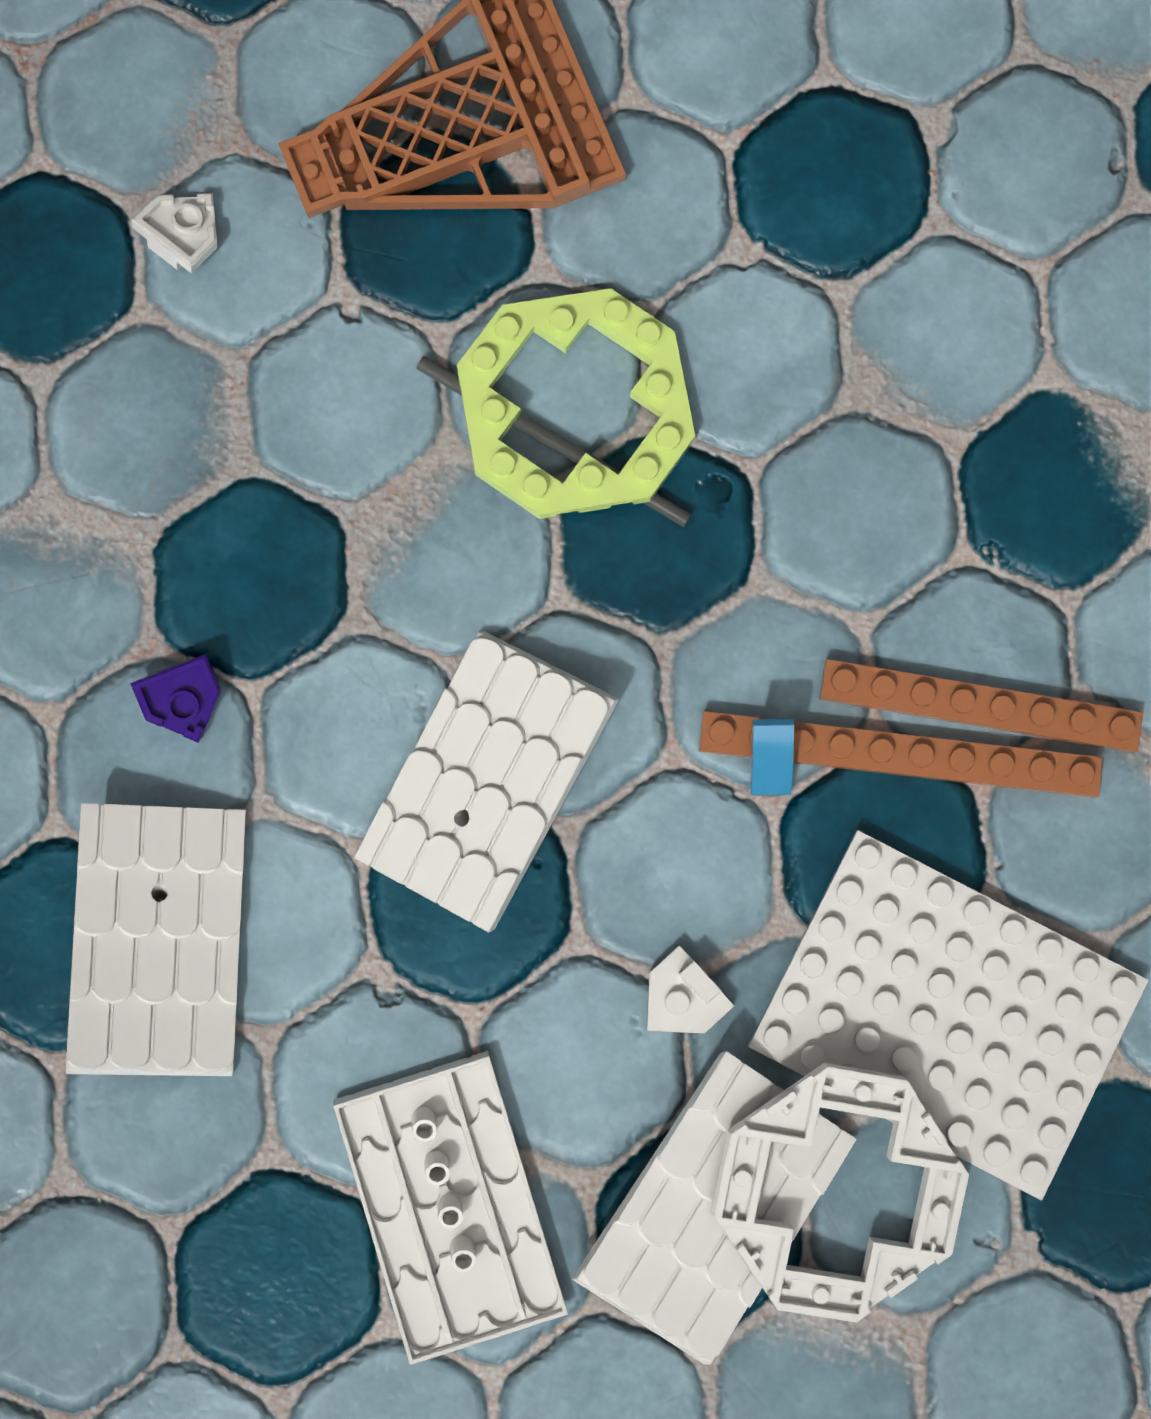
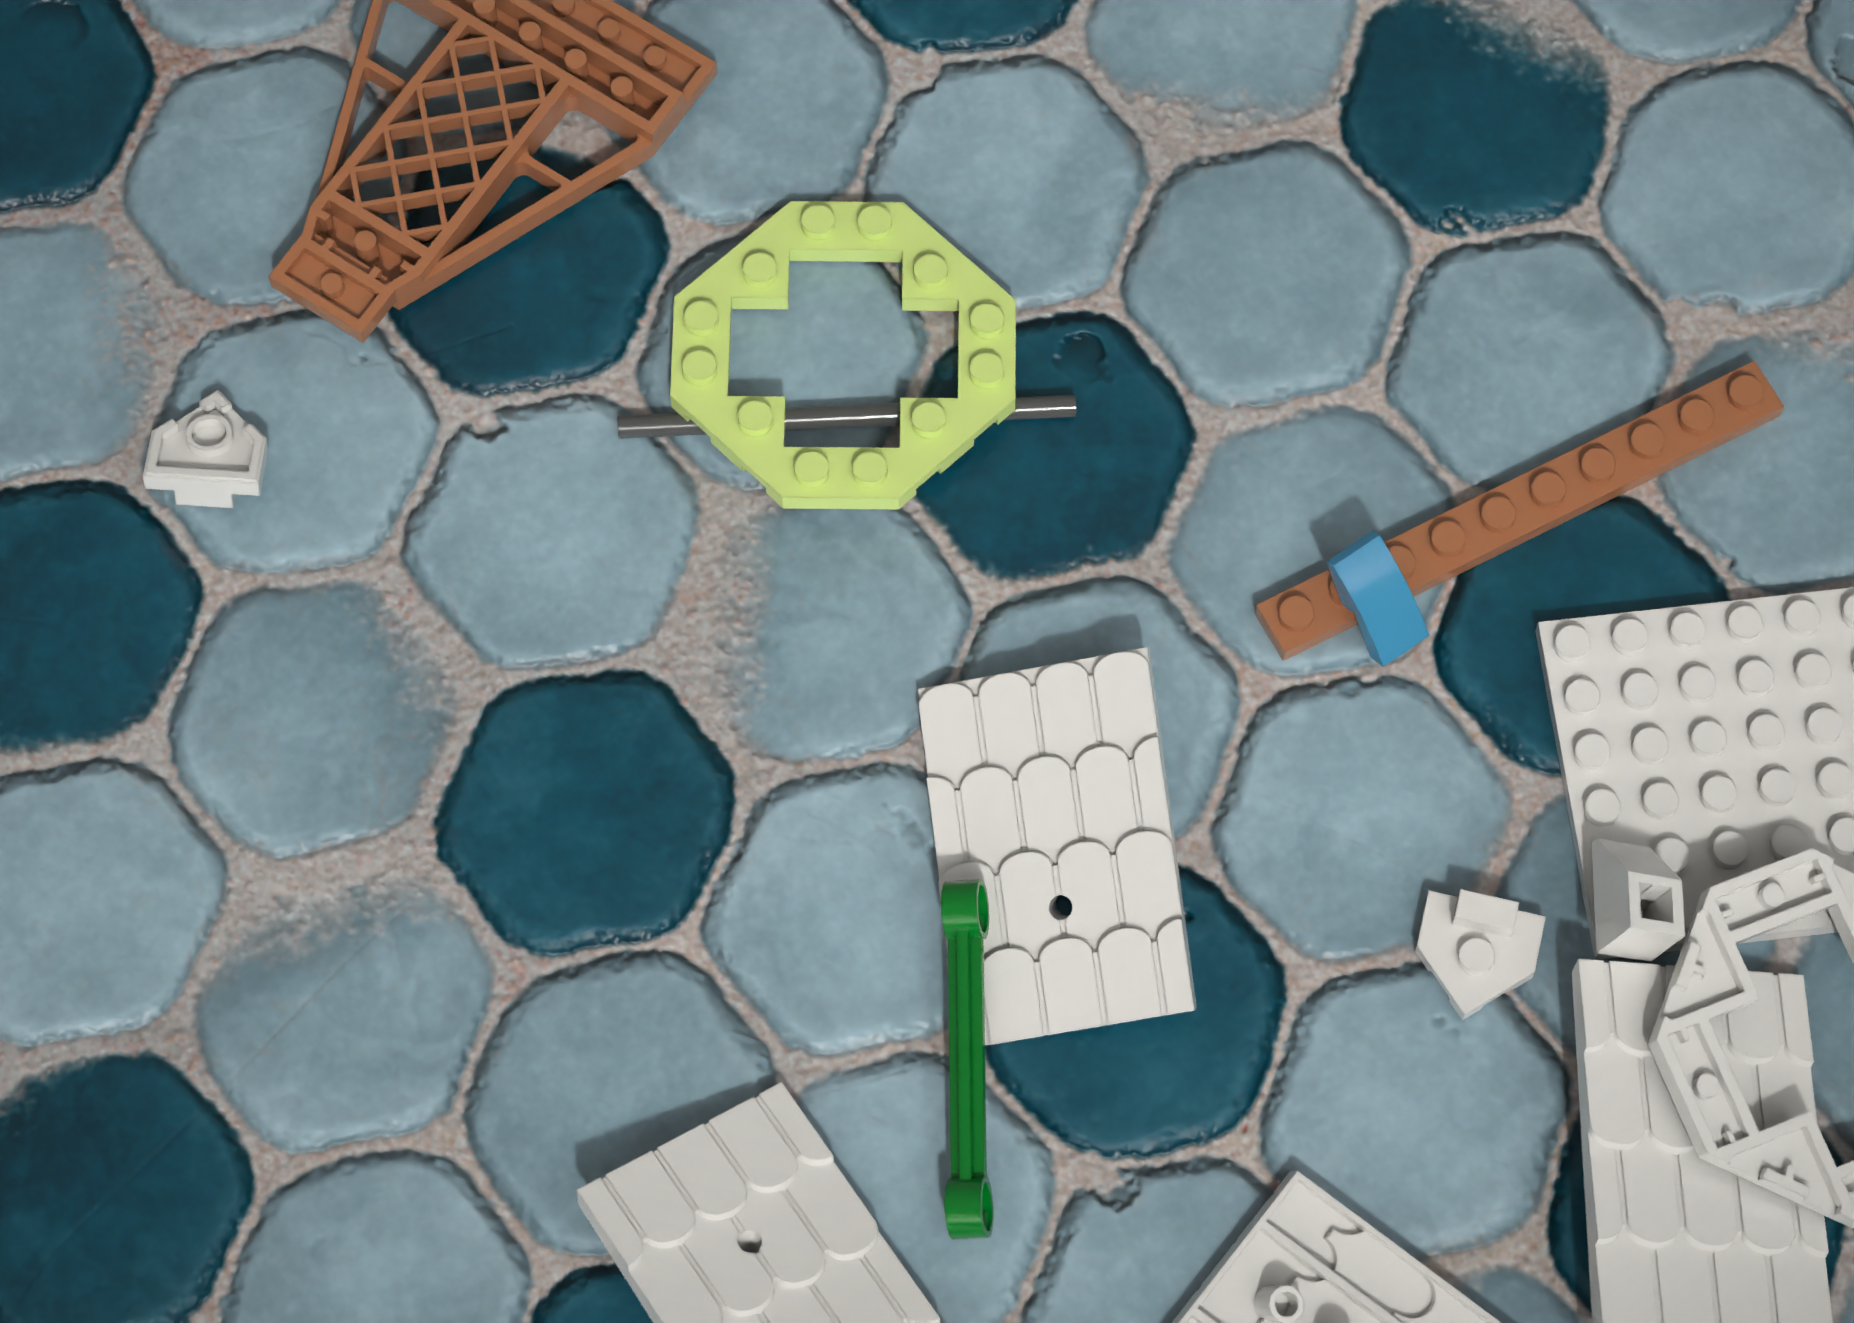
camera: 40 degrees left, 15 degrees down
dark purple plate [130,654,222,743] -> none
nougat plate [819,659,1143,753] -> none
none -> green piece [941,879,994,1240]
none -> white slope [1591,838,1685,962]

